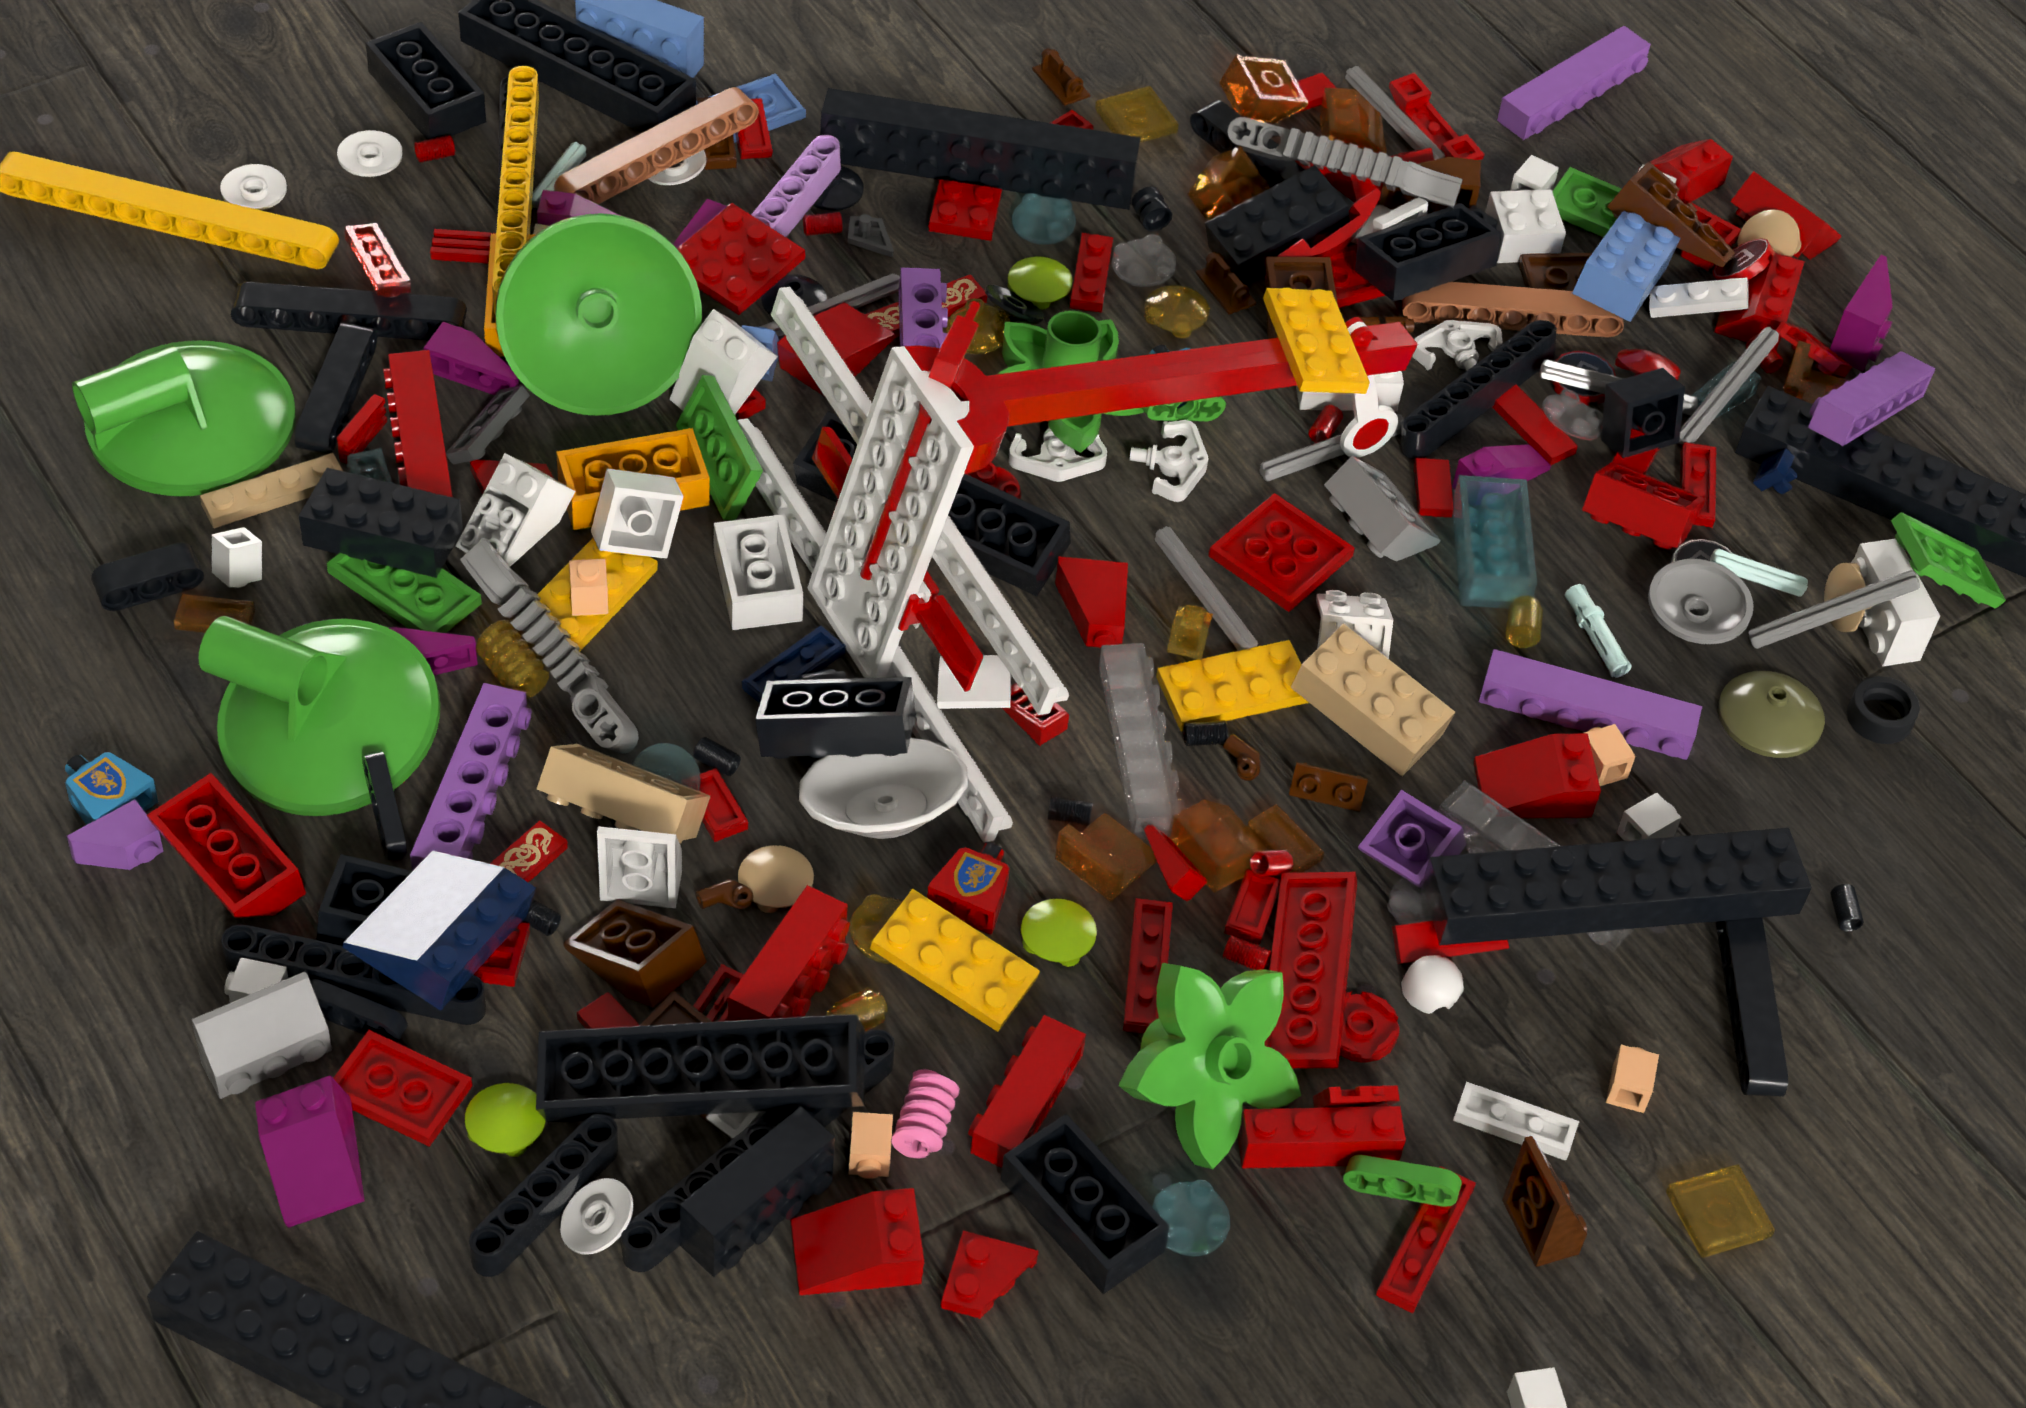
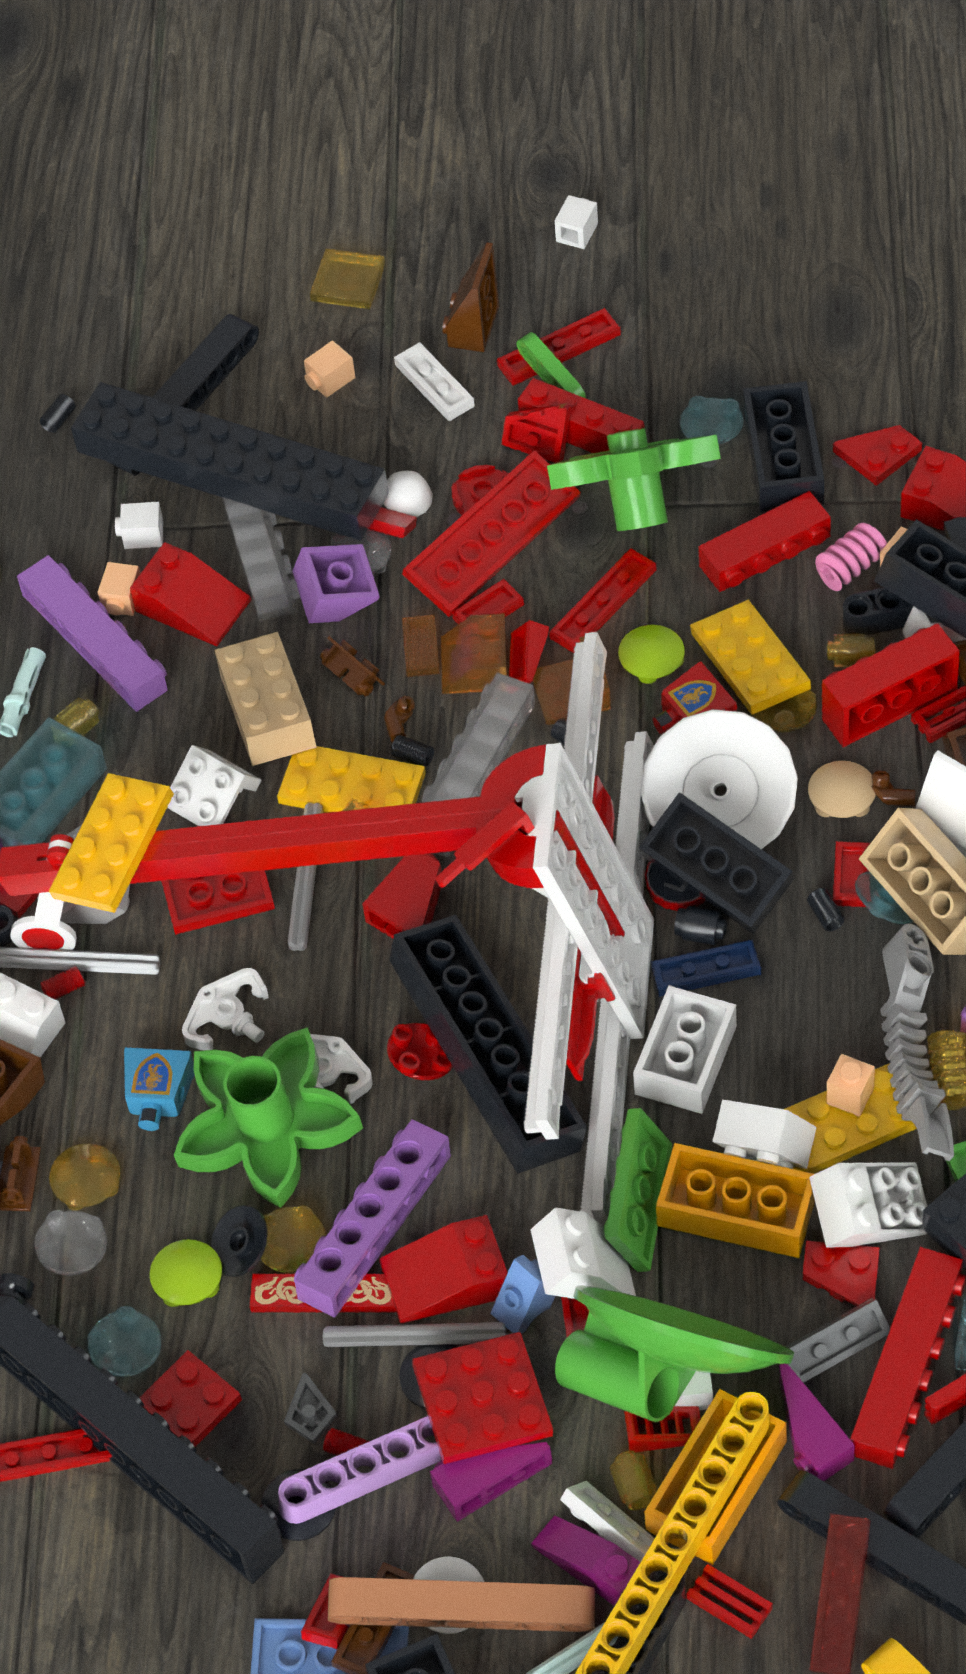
camera: 135 degrees left, 5 degrees up
red plate [1070,233,1113,313] -> none
bright green beam [1142,396,1226,421] -> none
red piece [1223,935,1272,970] -> none
red piece [1250,850,1293,876] -> none

